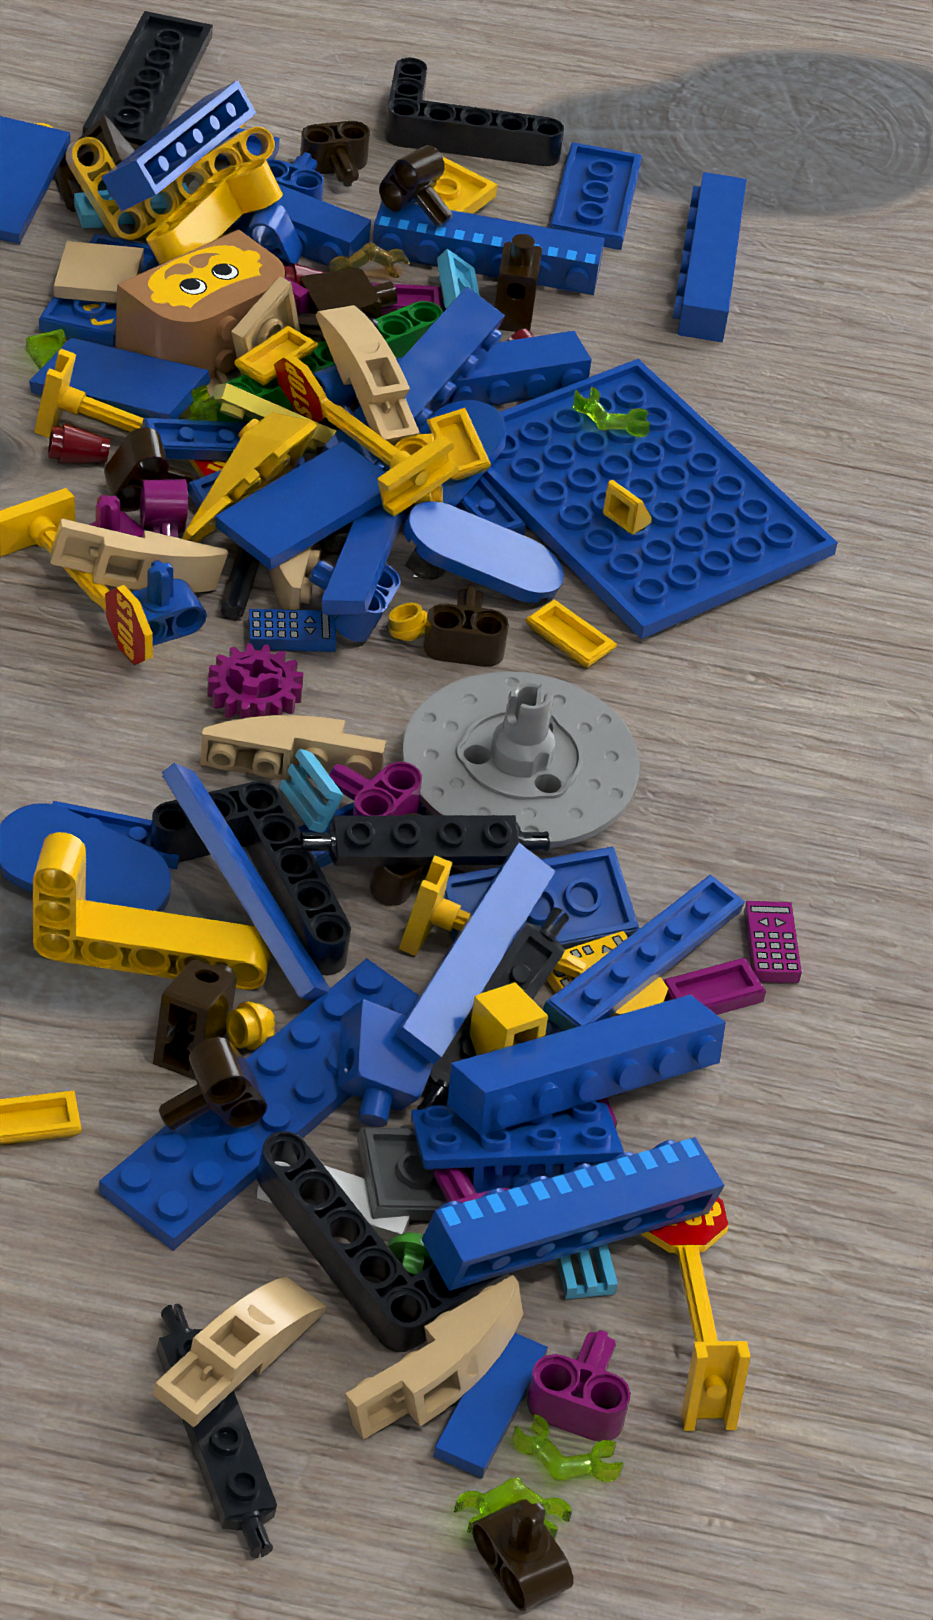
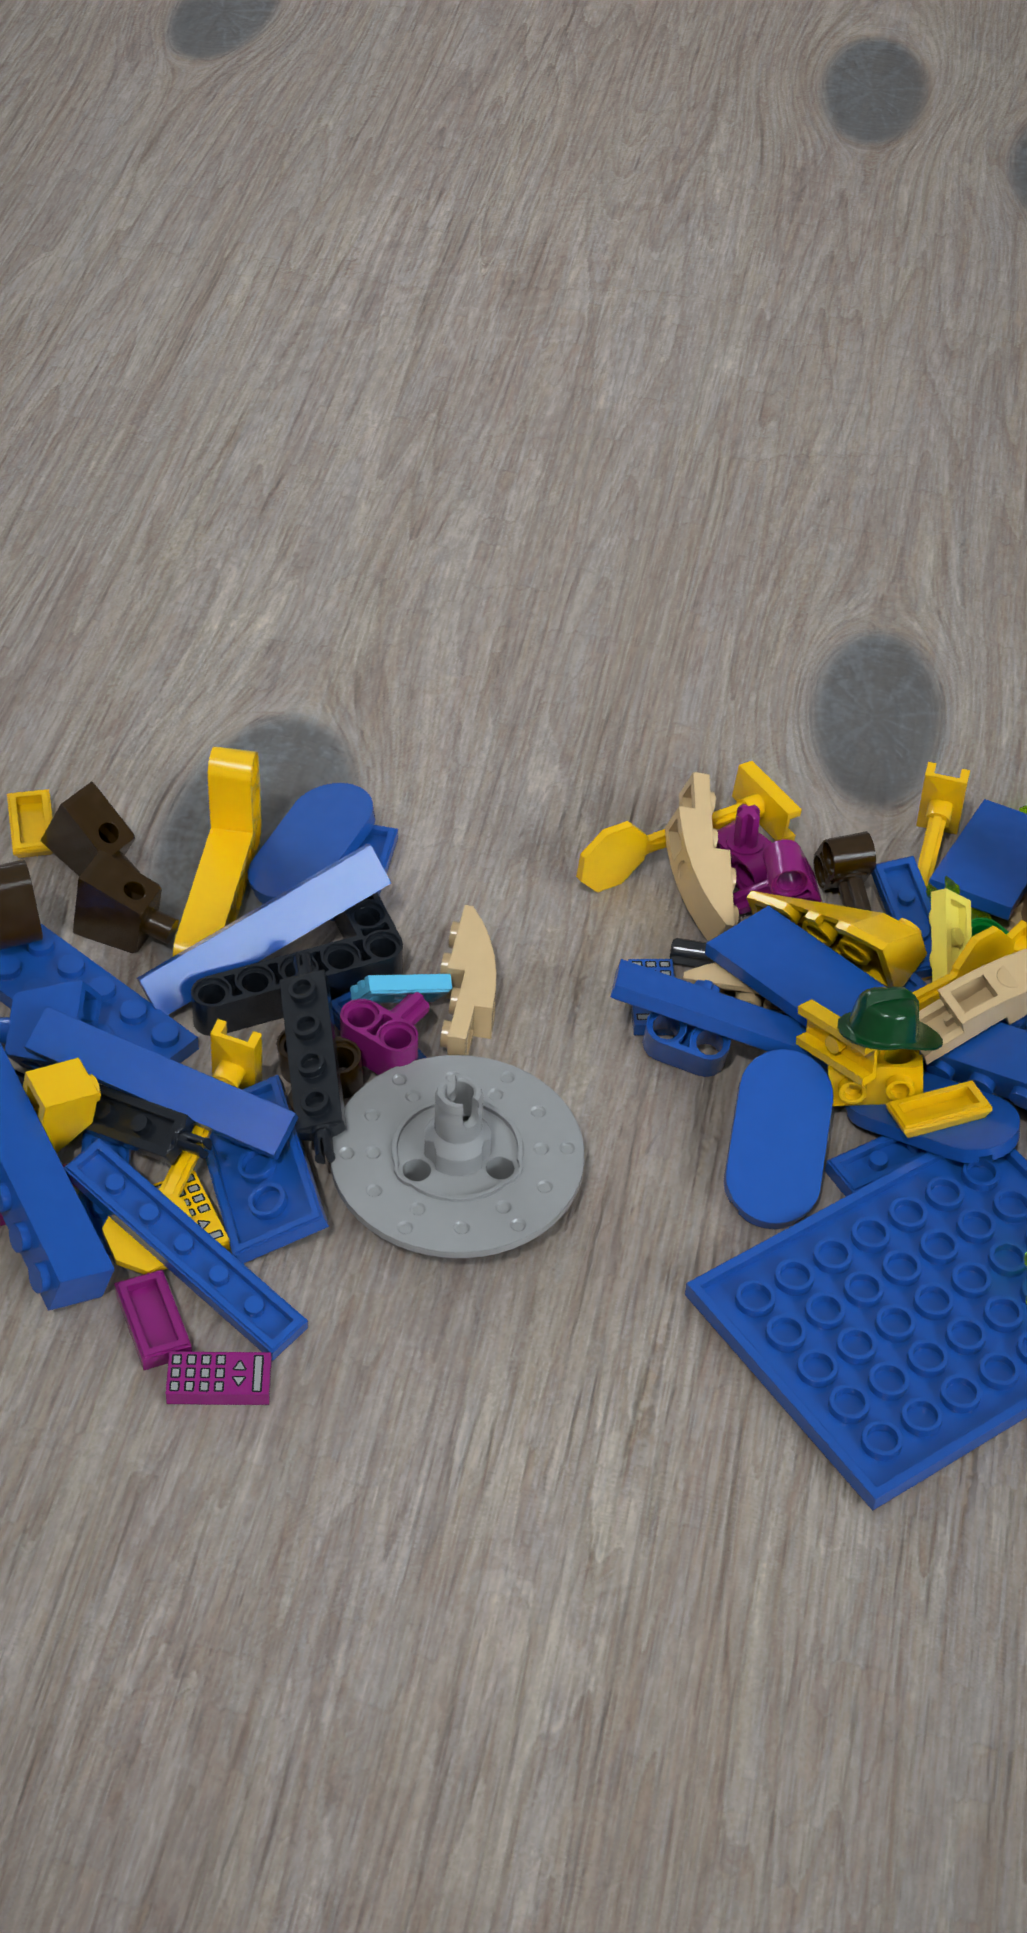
camera: 95 degrees right, 0 degrees up
dark red cone [48,423,110,464] -> none
blue beam [131,560,207,646] -> none
magenta gear [207,644,303,719] -> none
yellow plate [226,1001,276,1050] -> none
yellow plate [387,602,428,641] -> none
dark brown beam [424,585,509,667] -> none
yellow tile [525,599,617,669] -> none
yellow slope [603,480,652,535] -> none
none -> dark brown torso [40,781,140,877]
none -> dark green piece [837,987,943,1051]

